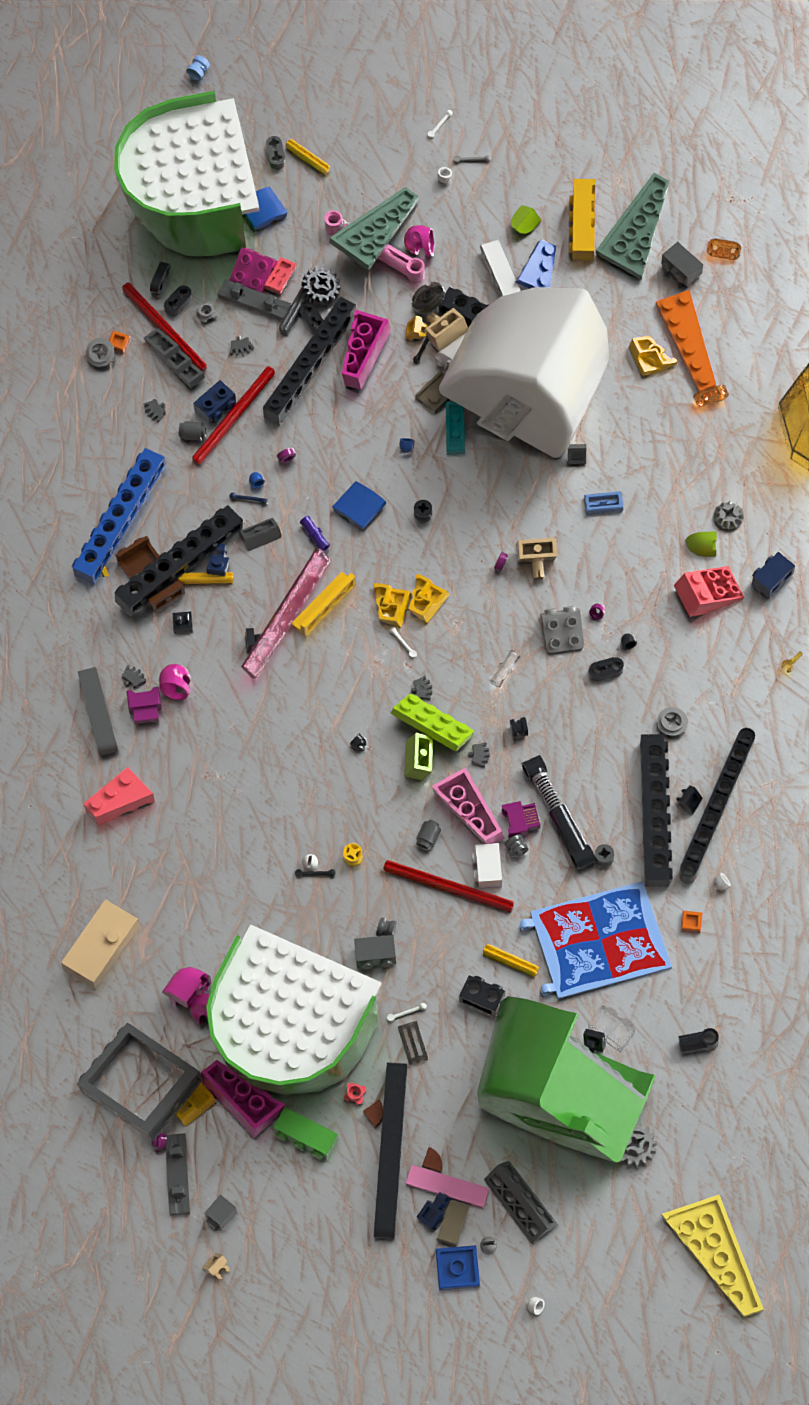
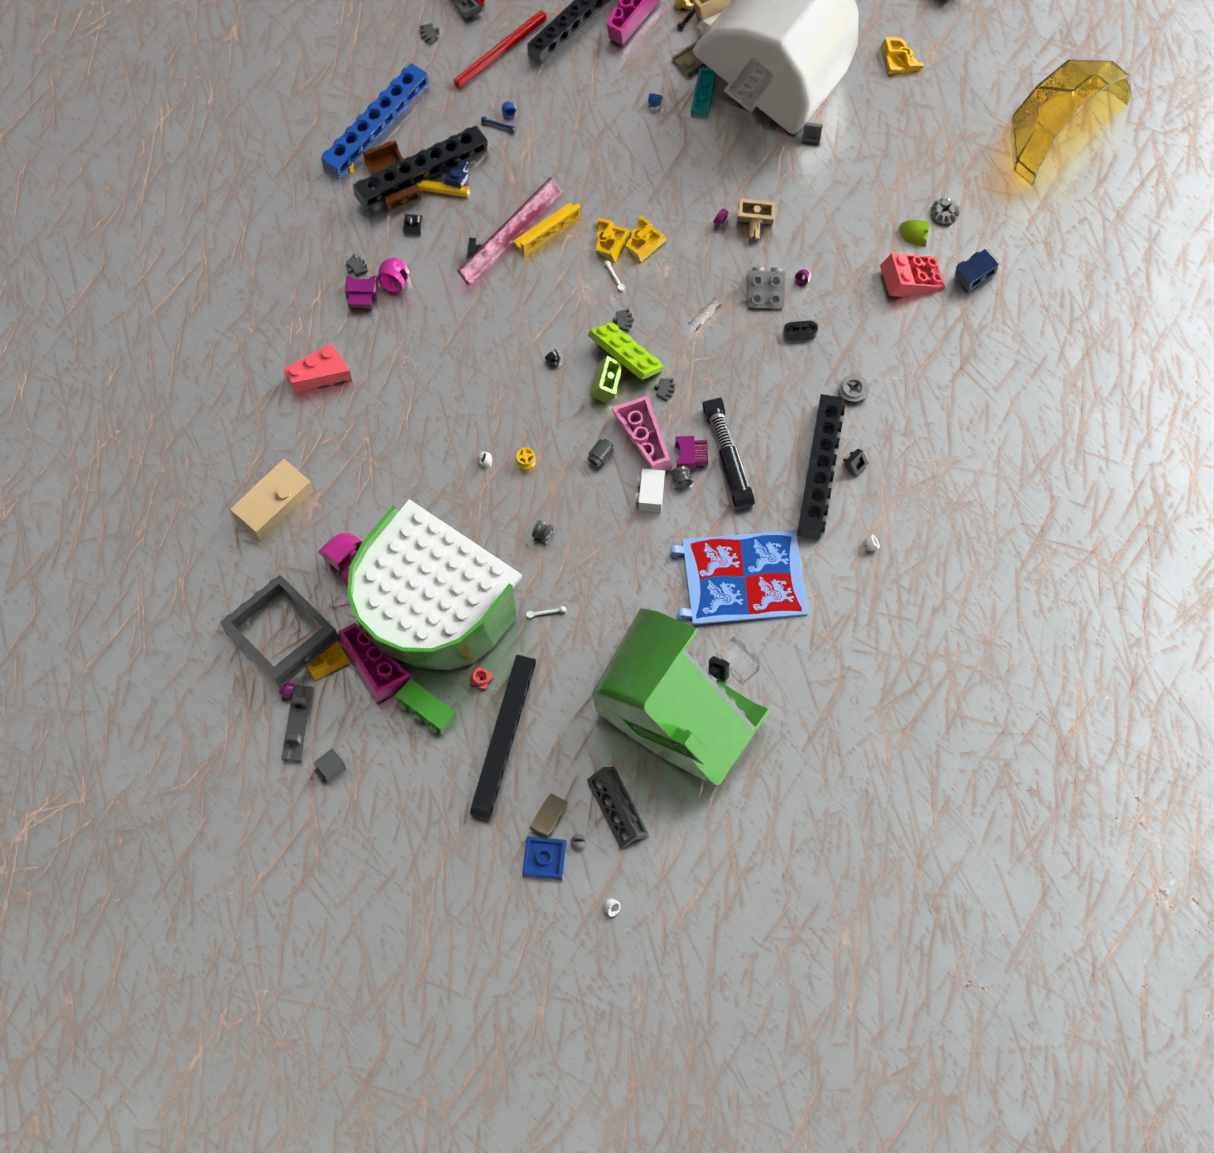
camera: 10 degrees right, 0 degrees up
dark grey beam [77,667,118,756] -> none
dark grey brick [179,421,207,441] -> none
dark blue brick [193,380,236,425] -> none
tan tile [202,1253,230,1279] -> none
dark grey slope [239,518,282,551] -> none
magenta tile [277,448,296,463] -> none
black hinge [295,869,336,878] -> none
dark purple pin [300,515,330,552] -> none
blue slope [332,481,386,529] -> none
dark grey brick [354,935,396,969] -> none
copper tile [363,1099,383,1128] -> none
red axle [383,860,514,912] -> none
clear smoke tile [398,1021,428,1065] -> none
bright pink tile [406,1165,489,1209] -> none
black wheel [414,500,432,523] -> none
dark blue plate [417,1192,451,1230] -> none
copper tile [422,1147,442,1173] -> none
black brick [459,975,505,1017] -> none
yellow axle [483,944,539,977] -> none
black wheel [510,717,528,738] -> none
medium blue tile [584,491,624,514] -> none
dark grey wheel [595,844,614,868] -> none
light grey gear [620,1123,657,1168] -> none
black hinge [621,633,637,650] -> none
orange wing [656,290,716,394] -> none
light yellow wing [661,1195,763,1318] -> none
black piece [678,1028,719,1054] -> none
black beam [679,727,755,884] -> none
orange tile [681,910,703,933] -> none
clear orange beam [693,385,729,407] -> none
clear yellow hand [781,651,803,673] -> none

